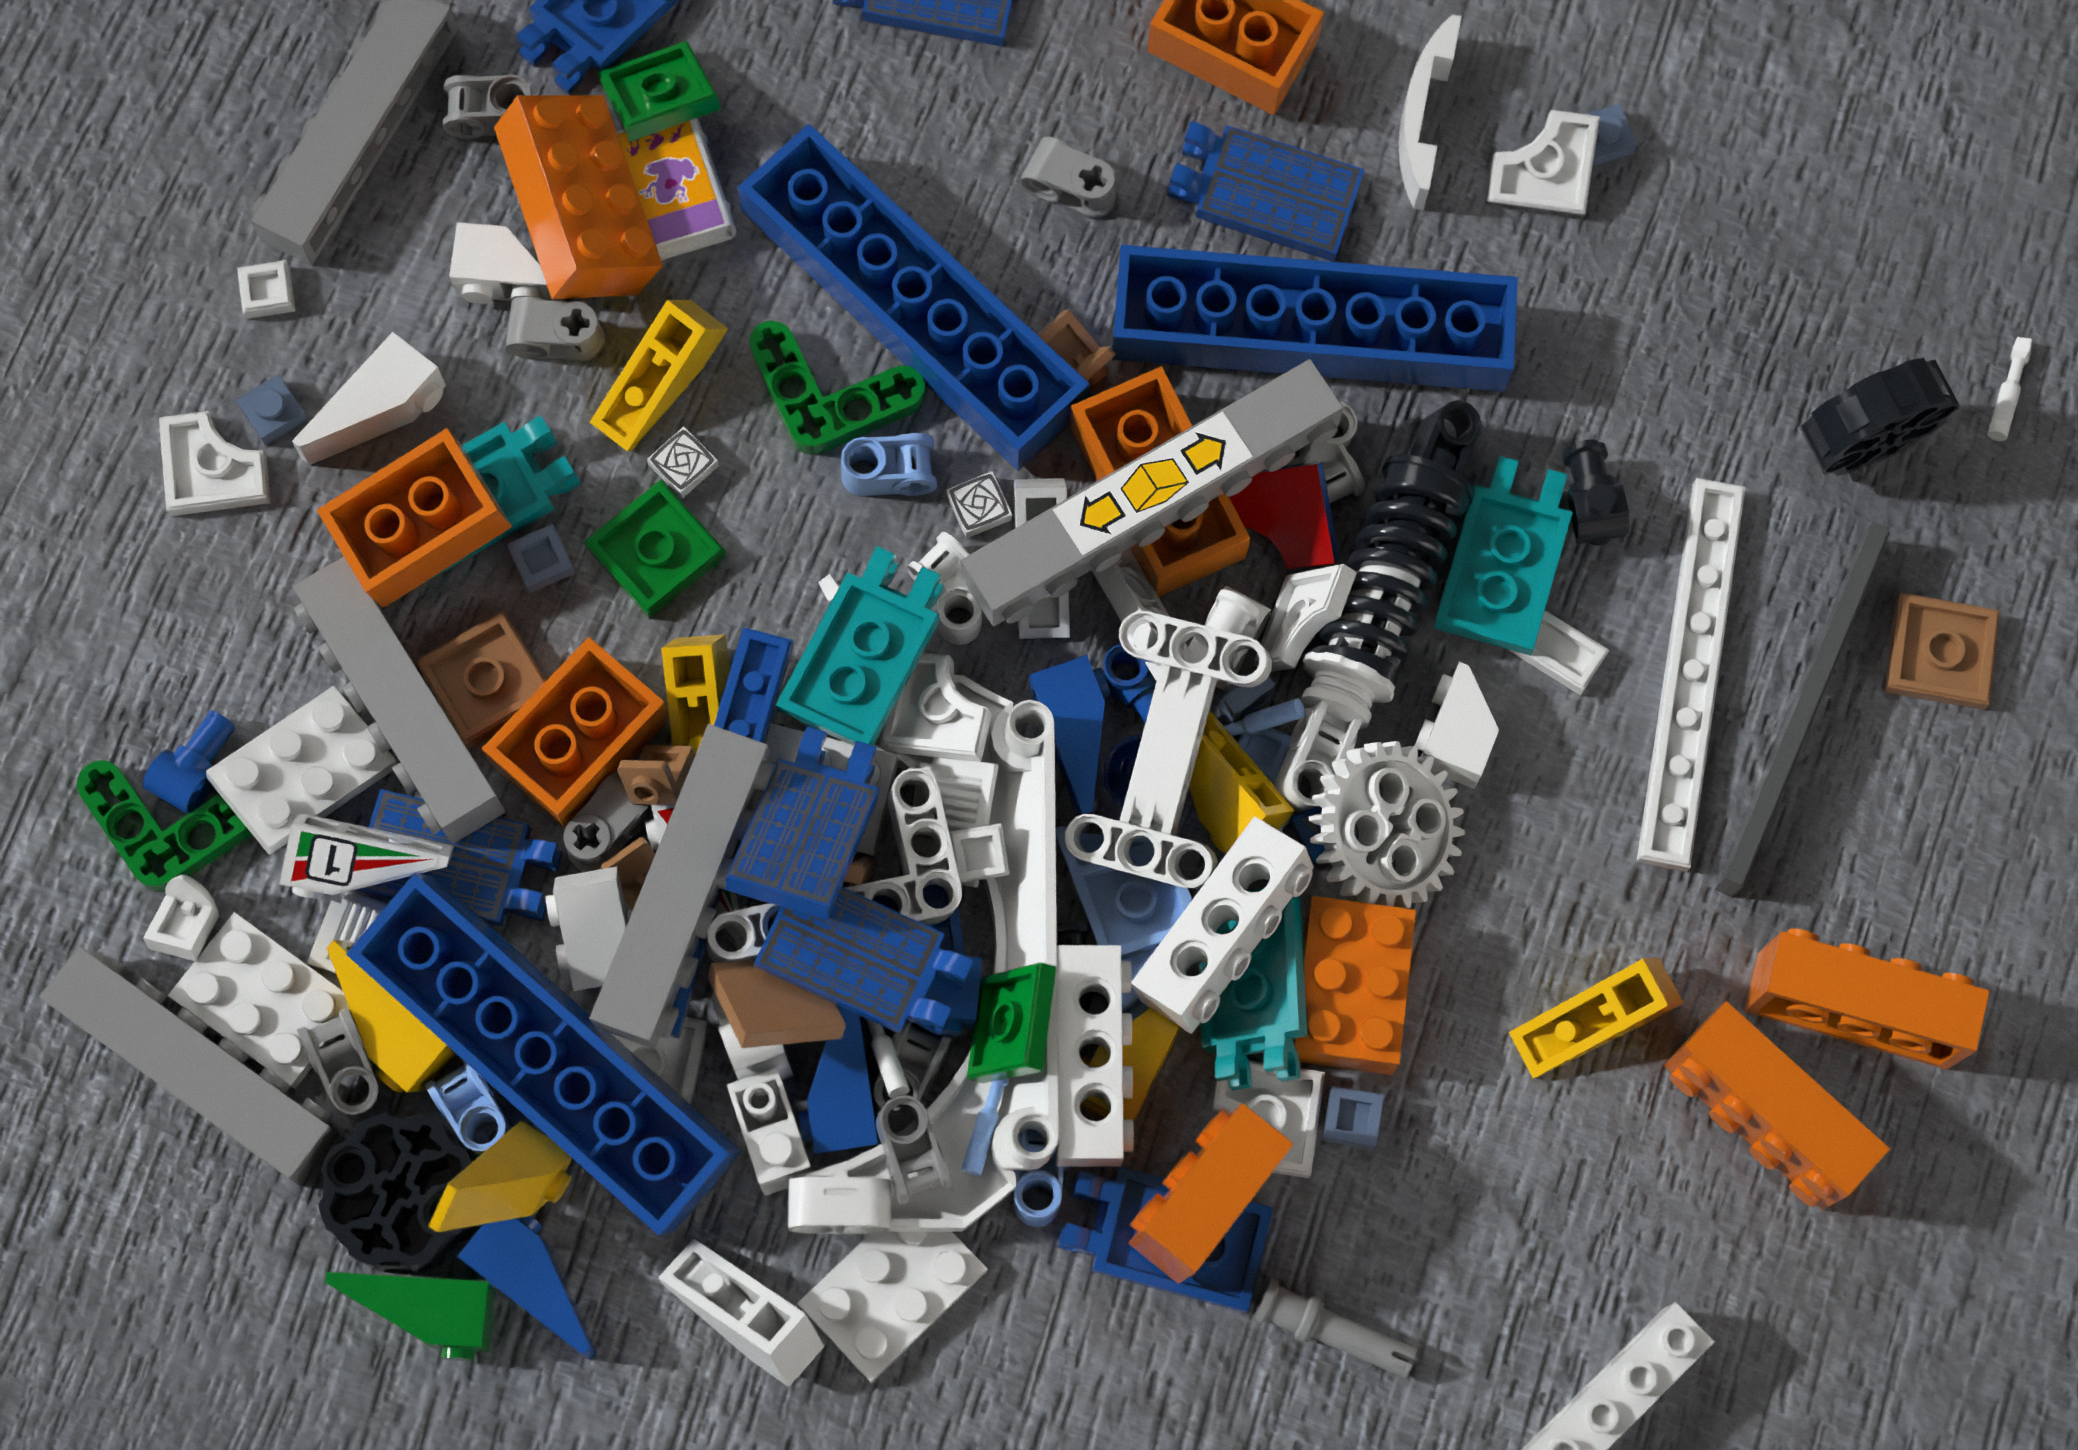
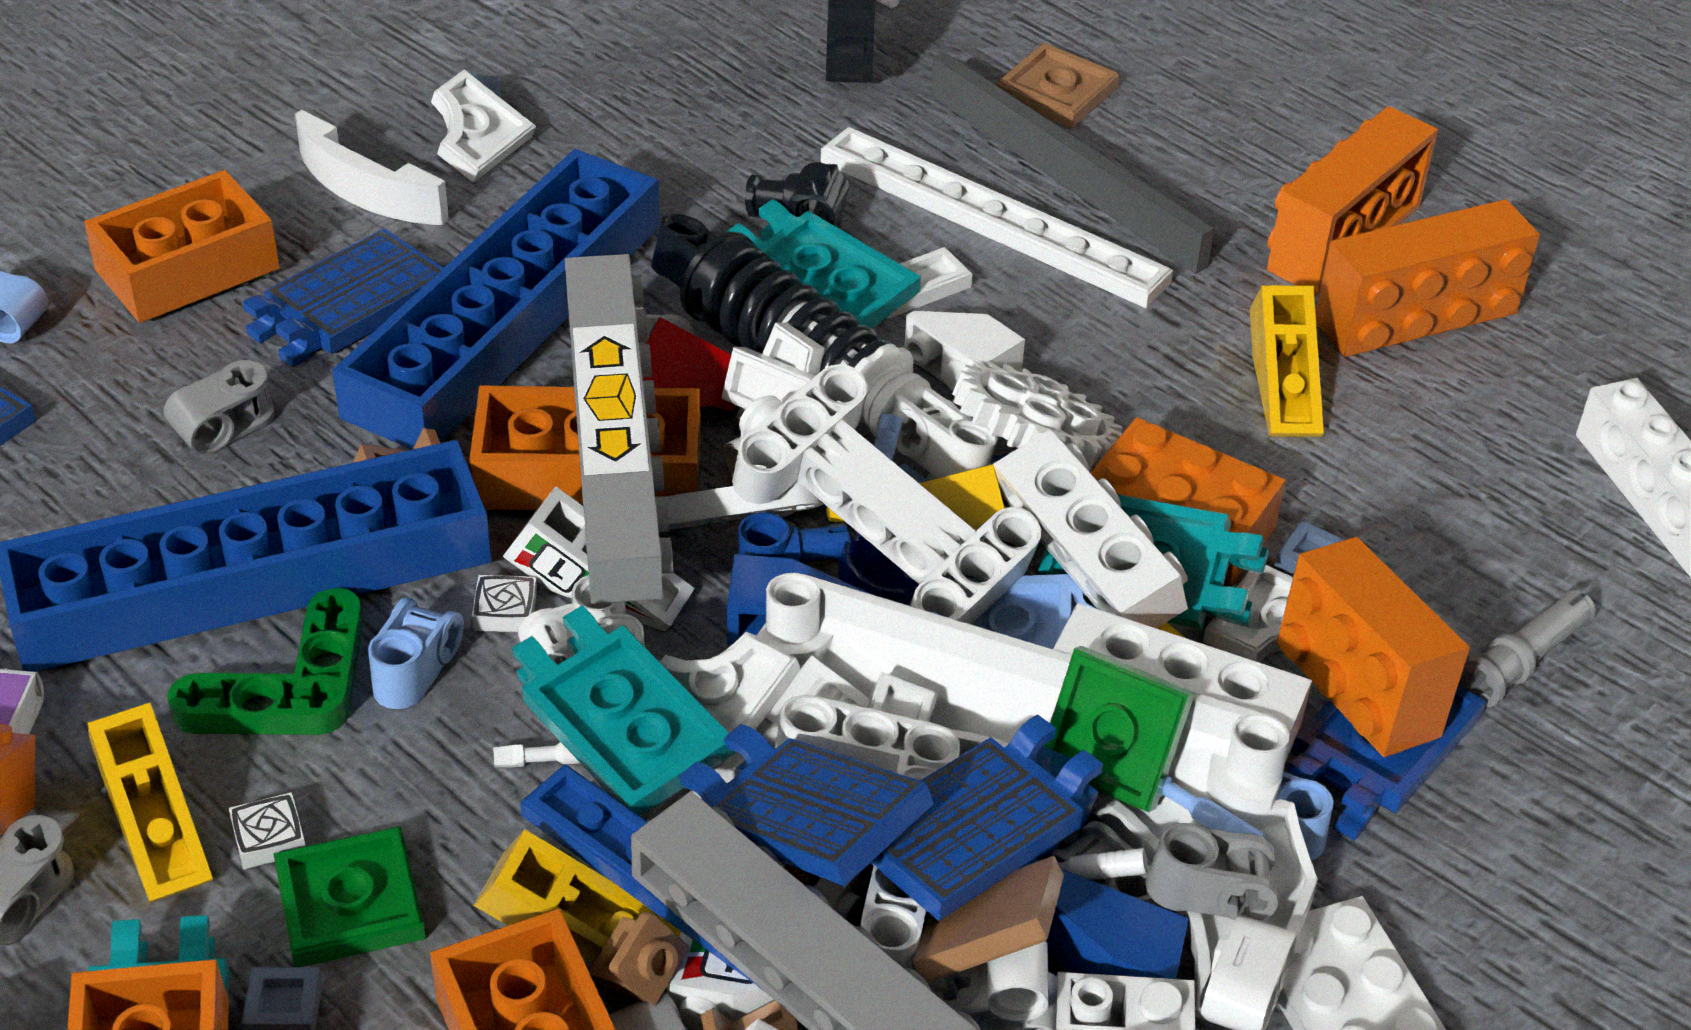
camera: 65 degrees left, 30 degrees down
none -> white tile [721,347,815,409]

